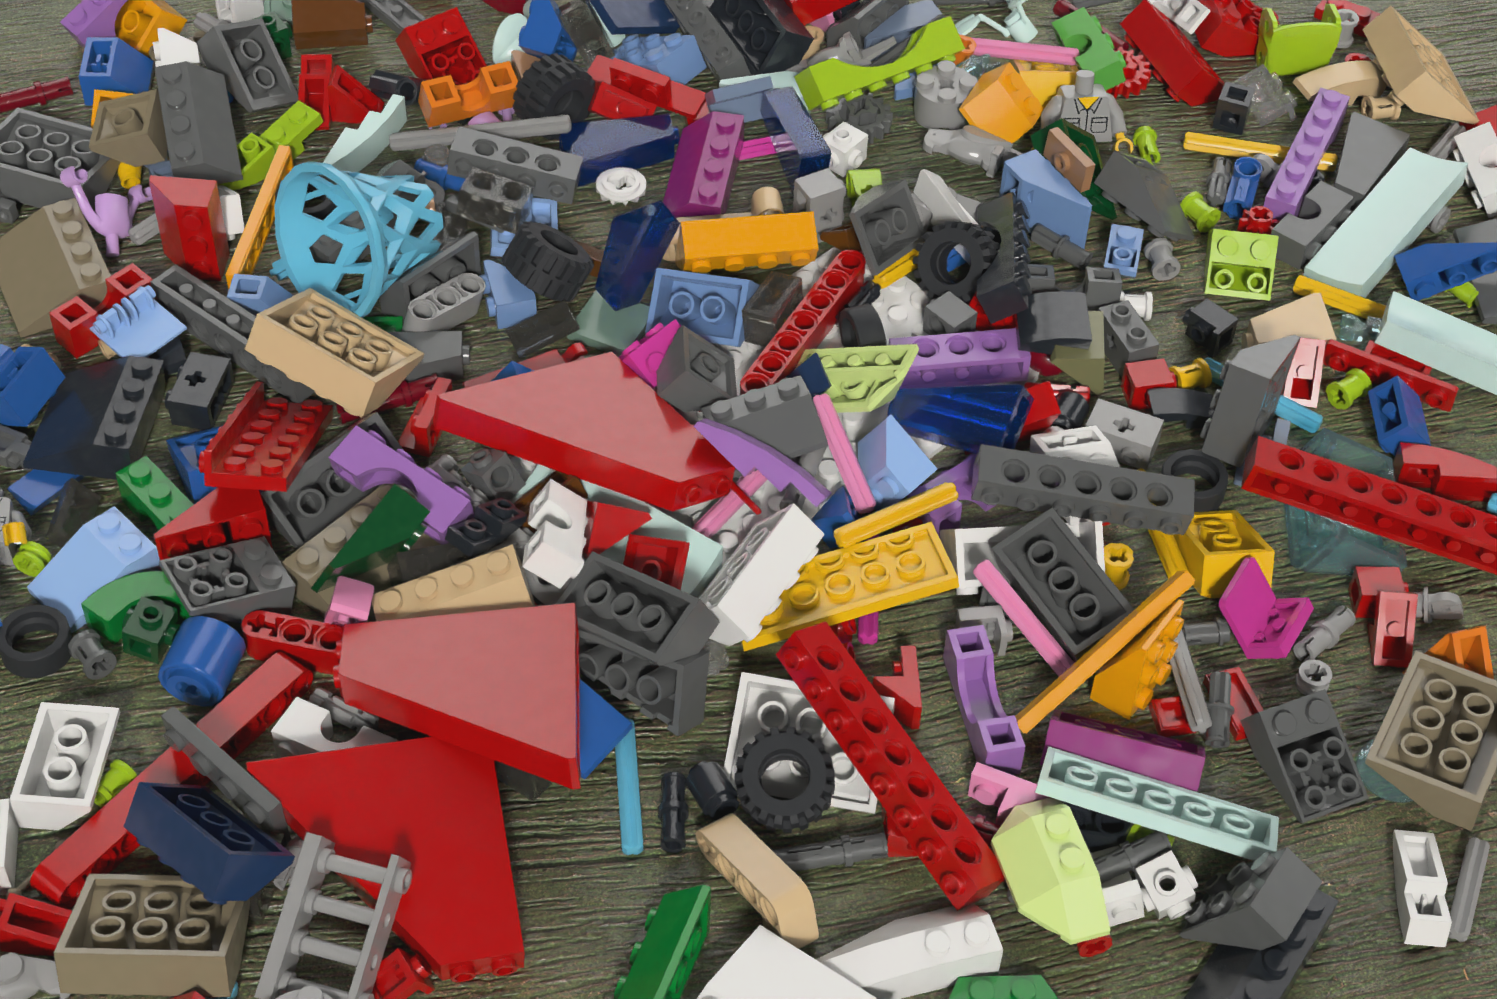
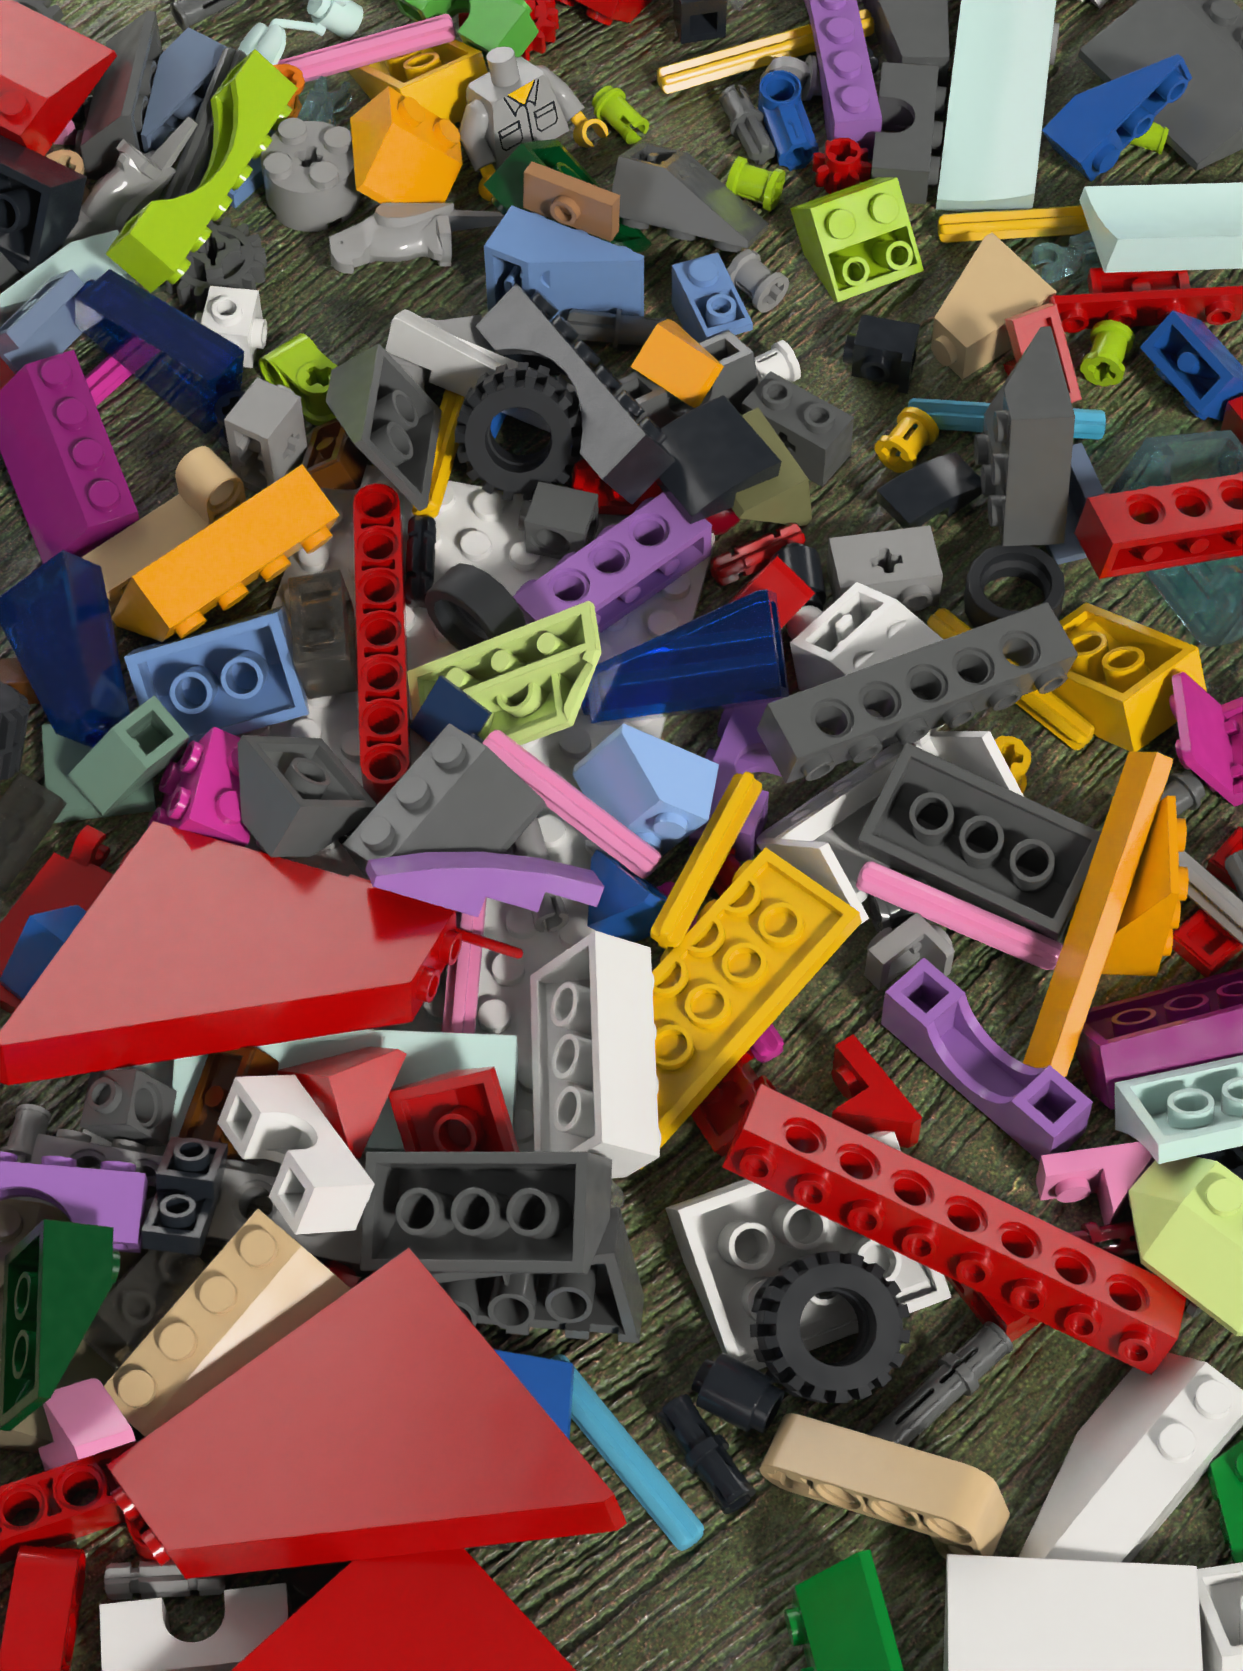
camera: 30 degrees left, 10 degrees up
brick [1120,358,1177,410] -> none
none -> sand green slope [68,695,189,817]
none -> light orange slope [630,319,724,408]

